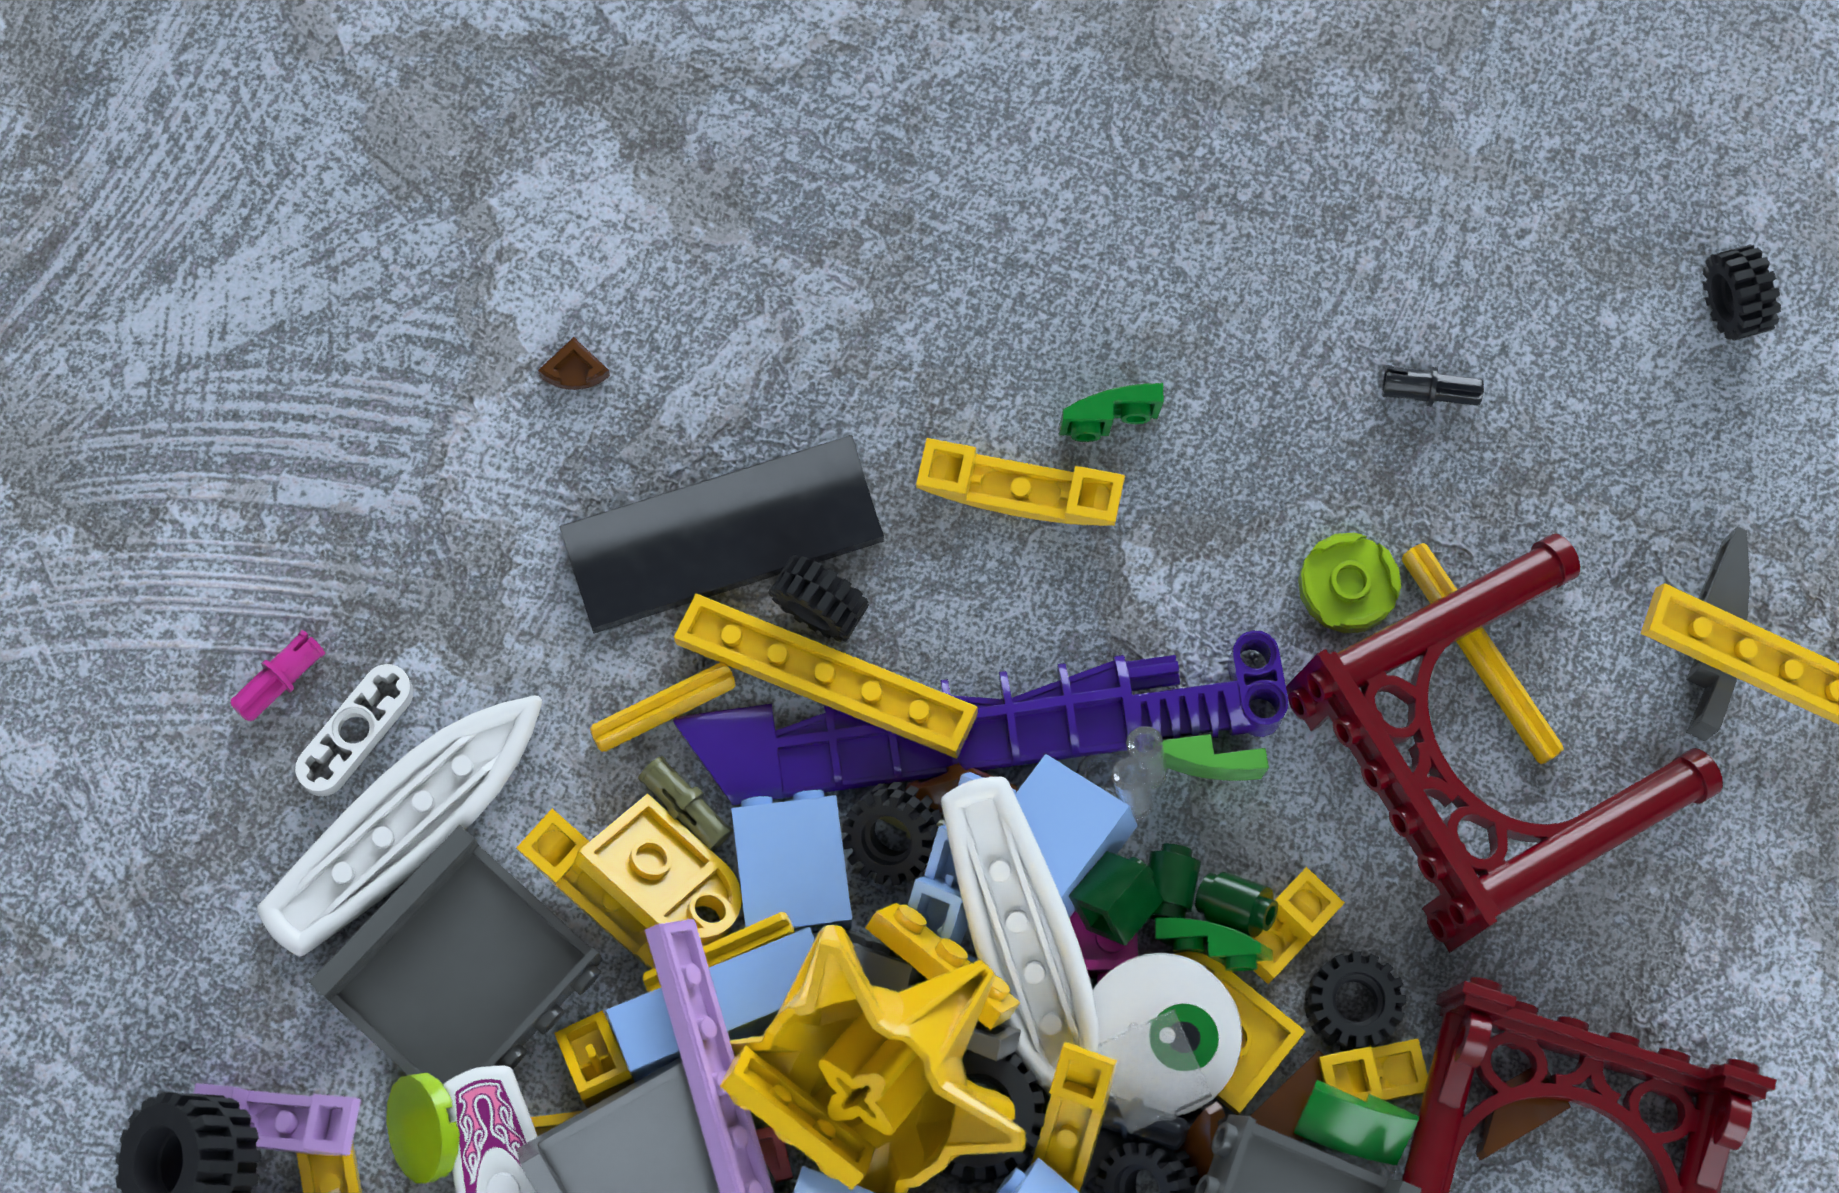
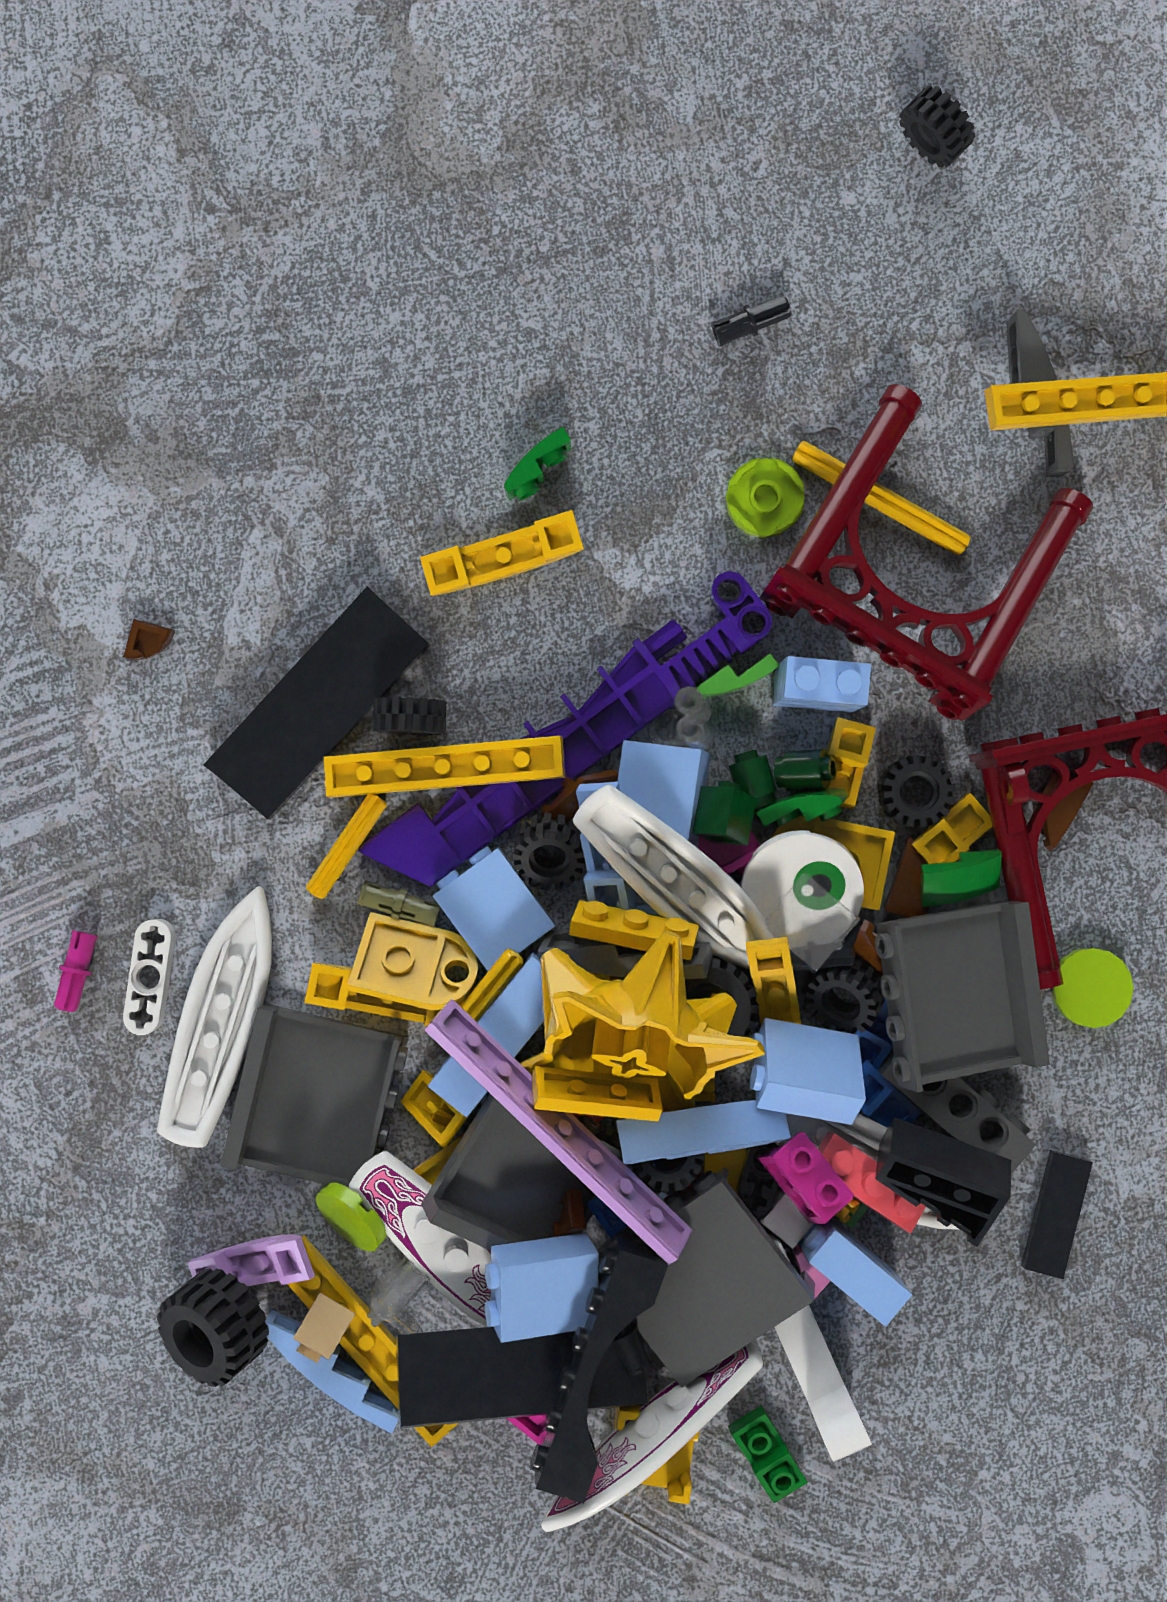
camera: 25 degrees left, 15 degrees up
none -> light blue brick [772,656,871,713]

